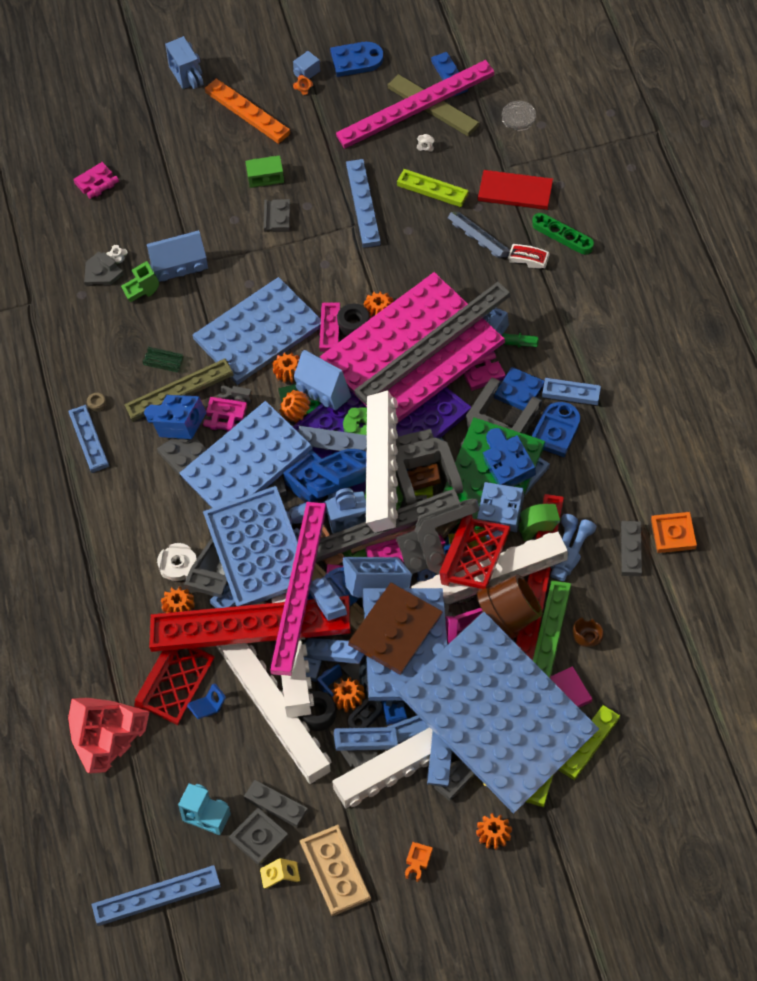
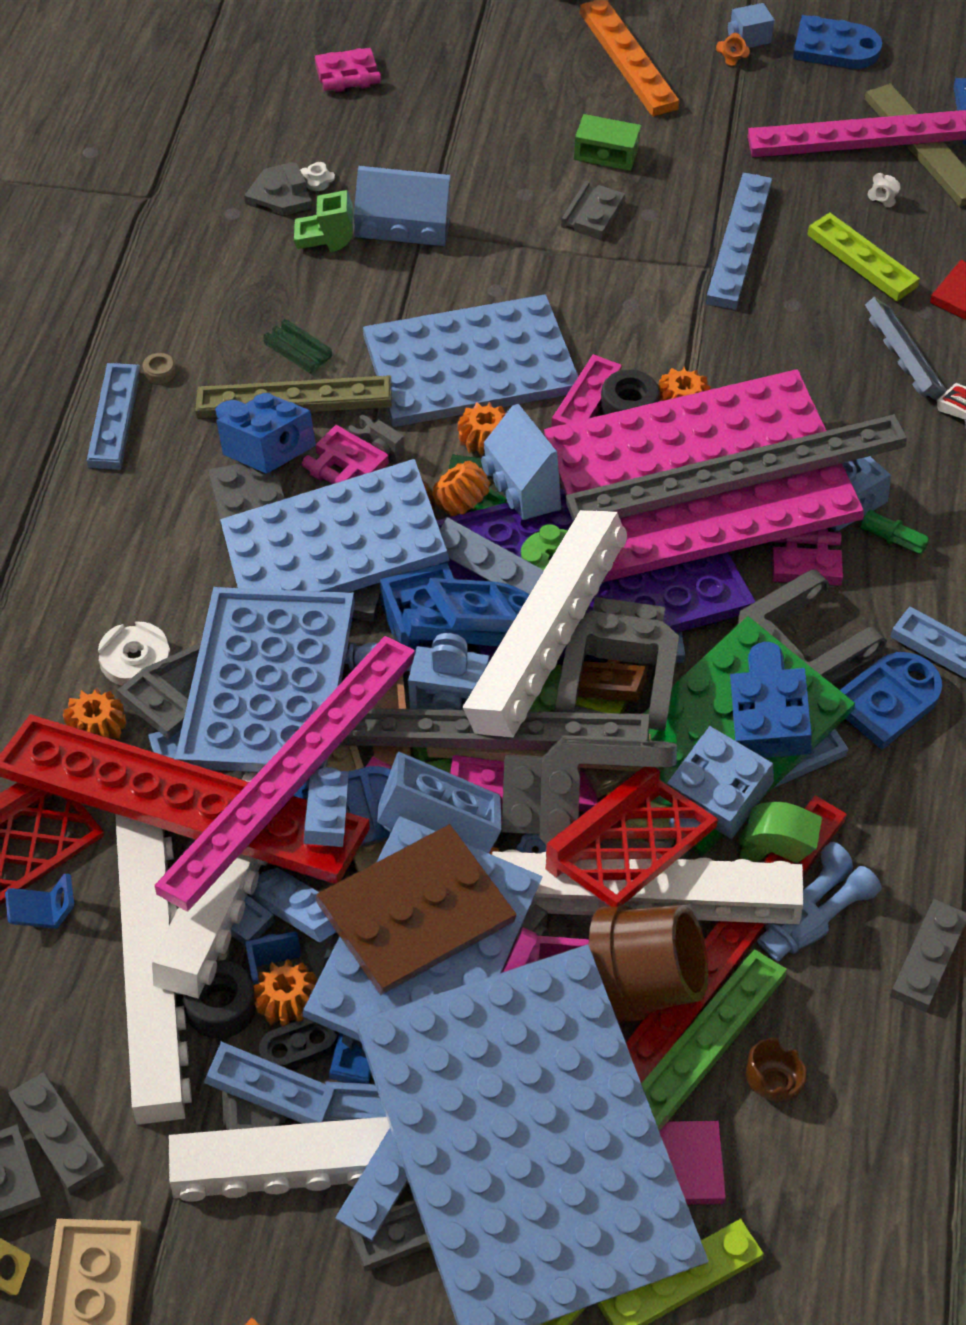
camera: 20 degrees right, 5 degrees down
blue plate [494,367,545,411] -> none

